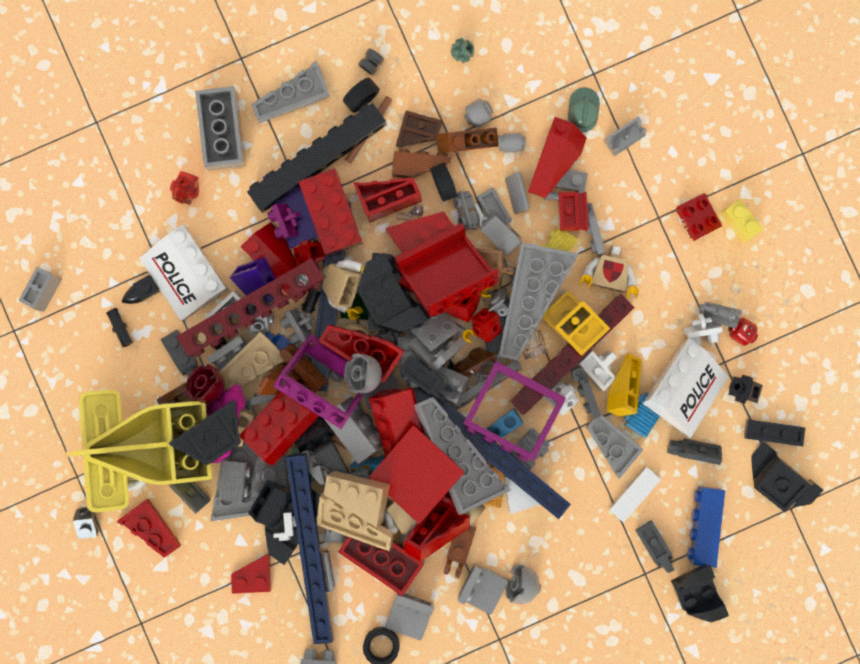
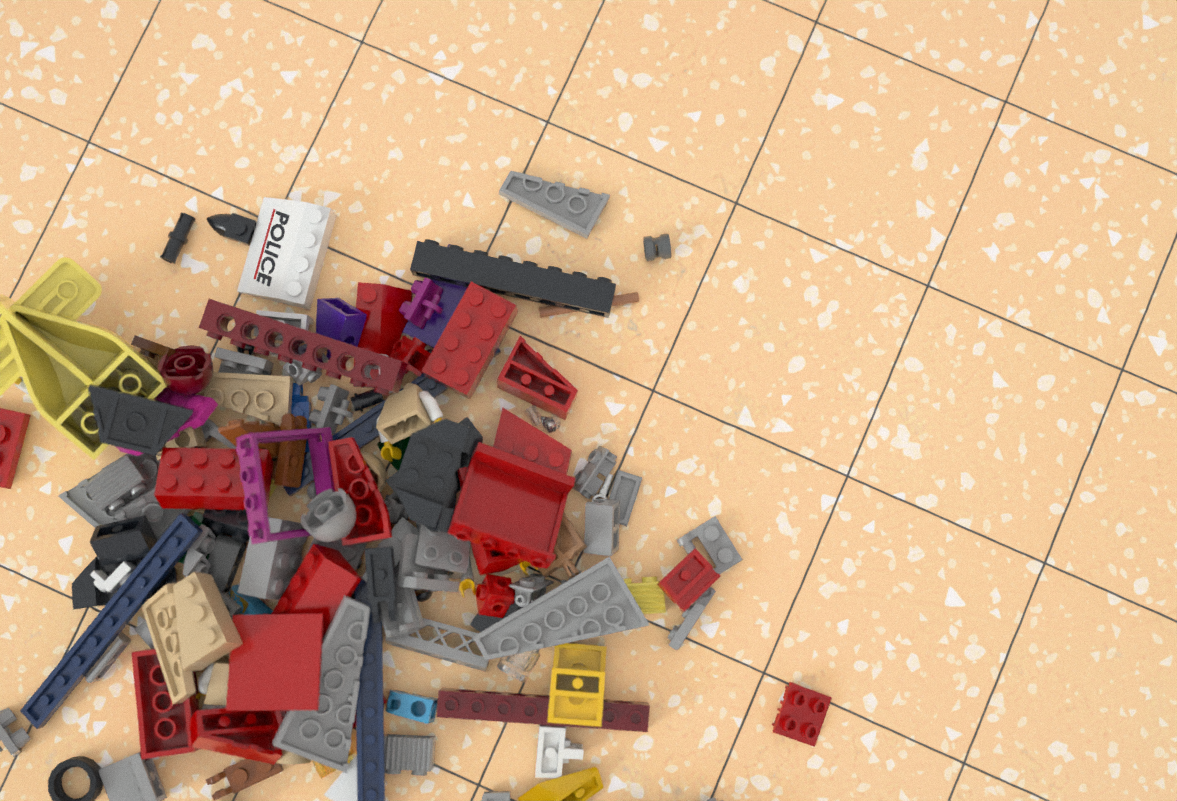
camera: 50 degrees right, 5 degrees down
light grey hinge [18,267,62,312] -> none
dark grey hinge [160,330,198,377] -> none
dark grey hinge [168,482,211,514] -> none
clear red brick [170,171,200,205] -> none
light grey brick [195,86,246,171] -> none
red wing [231,554,271,594] -> none
black tyre [343,77,380,113] -> none
dark orange slope [392,149,452,178] -> none
reddish brown wing [396,110,442,148] -> none
black tyre [430,163,457,202] -> none
dark orange slope [436,127,498,153] -> none
sand green gear [451,38,474,63] -> none
reddish brown wing [452,347,498,377] -> none
magenta window [463,361,566,462] -> none
light grey head [464,98,494,127] -> none
light grey brick [498,132,526,153] -> none
light grey slope [505,172,530,214] -> none
red wedge [528,117,587,198] -> none
white brick [544,381,579,416] -> none
sand green piece [568,87,600,132] -> none
dark grey hinge [570,365,601,419] -> none
torso [579,246,639,299] -> none
light grey hinge [604,116,647,157] -> none
light yellow brick [720,199,764,243] -> none

